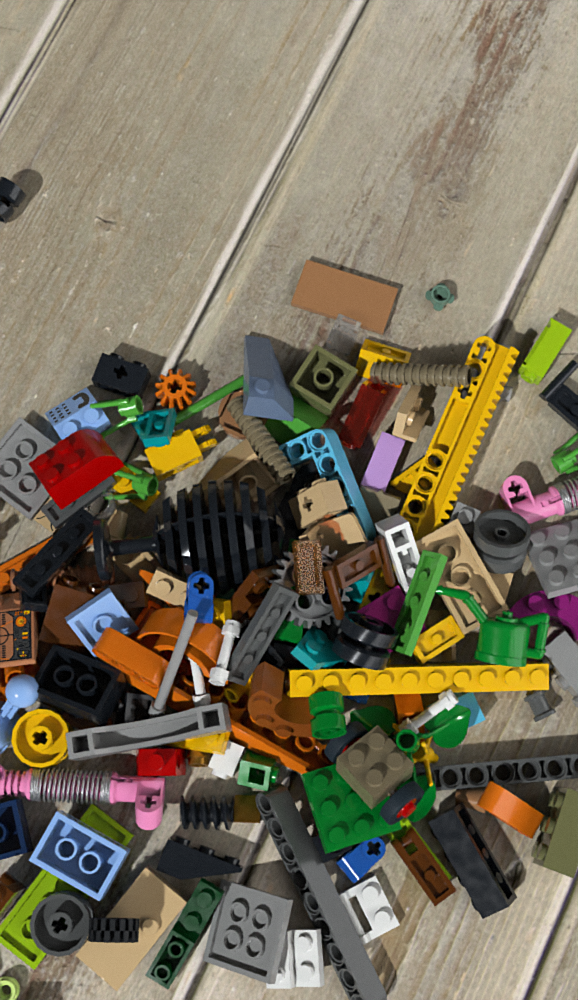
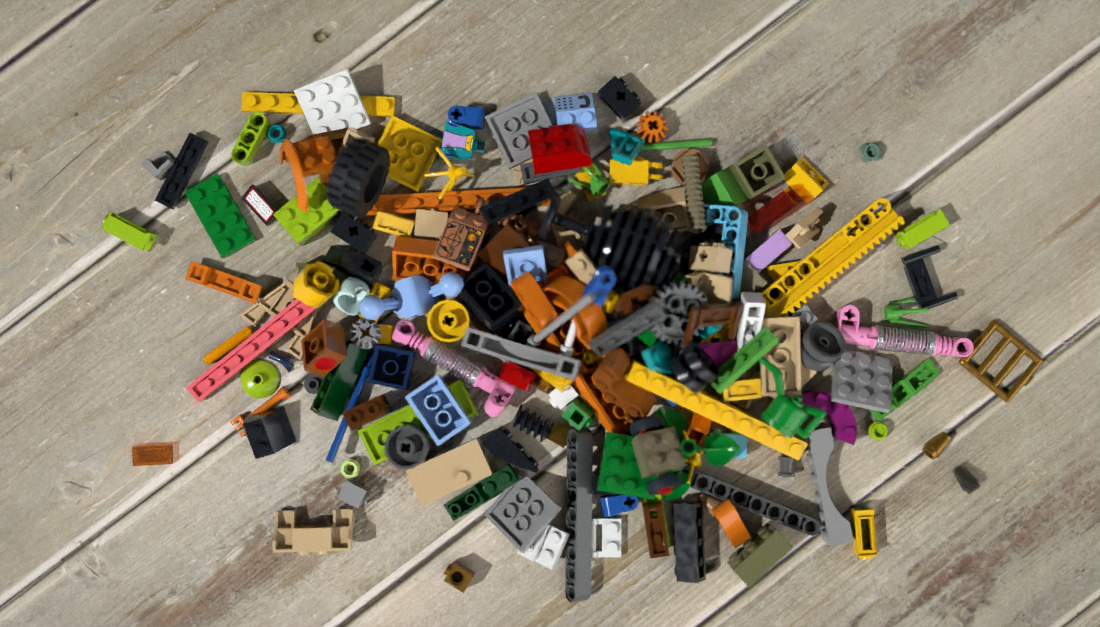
camera: 25 degrees right, 10 degrees up
black tile [19,586,48,612] -> none
black tyre [88,918,139,943] -> none
bright green plant [90,395,143,438] -> none
white bar [209,619,241,686] -> none
sand blue wedge [243,335,294,421] -> none
medium nougat tile [291,259,398,335] -> none
clear orange tile [292,540,325,595] -> none
green wheel [308,691,347,739] -> none
dark tan piece [370,362,472,388] -> none
white bar [398,689,459,734] -> none

